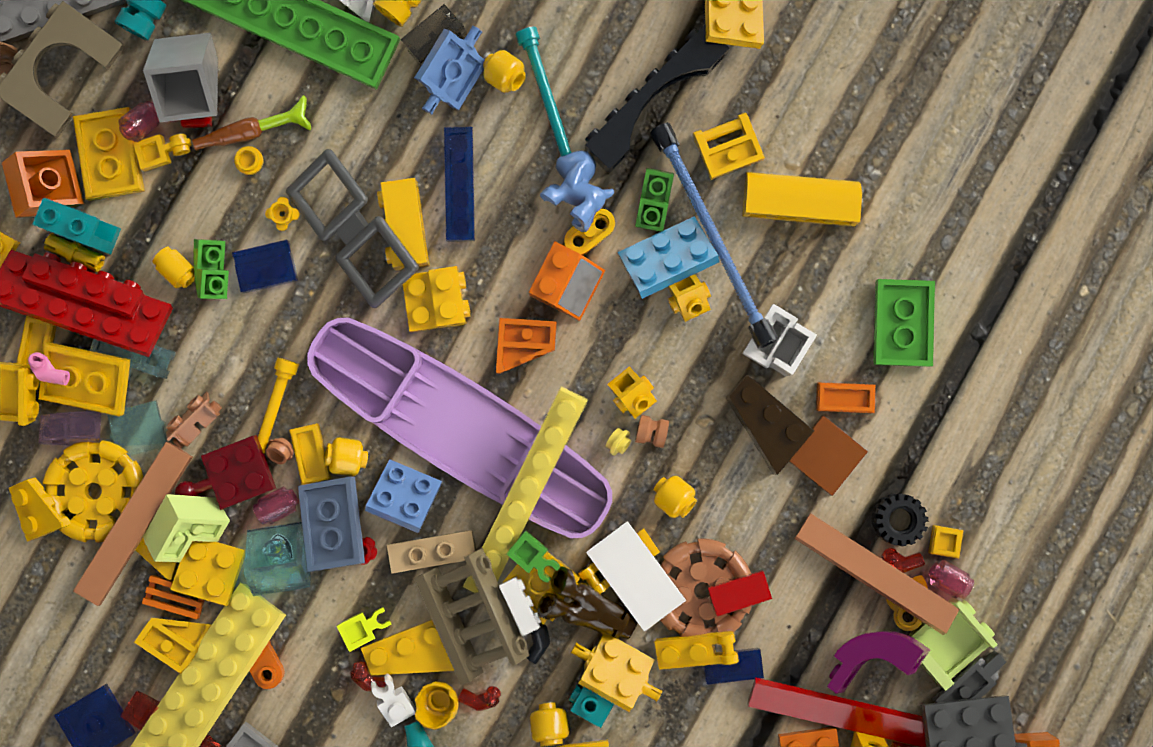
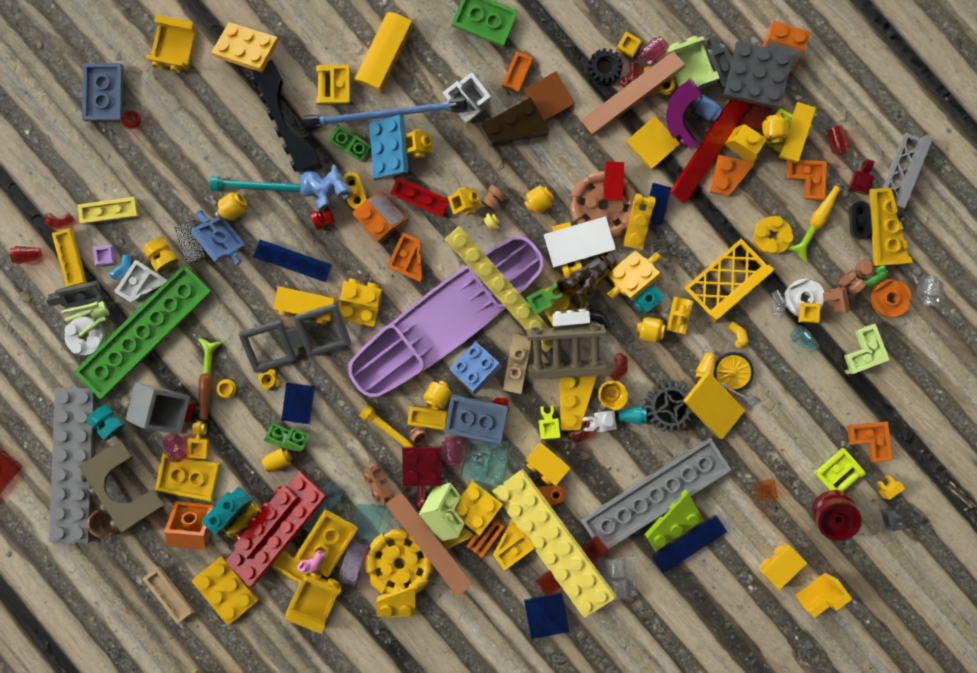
camera: 70 degrees left, 0 degrees up
none -> red wheel [310,206,335,230]
none -> red plate [390,177,449,218]
none -> yellow brick [525,442,570,486]
none -> yellow tile [626,116,680,170]
none -> medium blue brick [692,95,722,122]

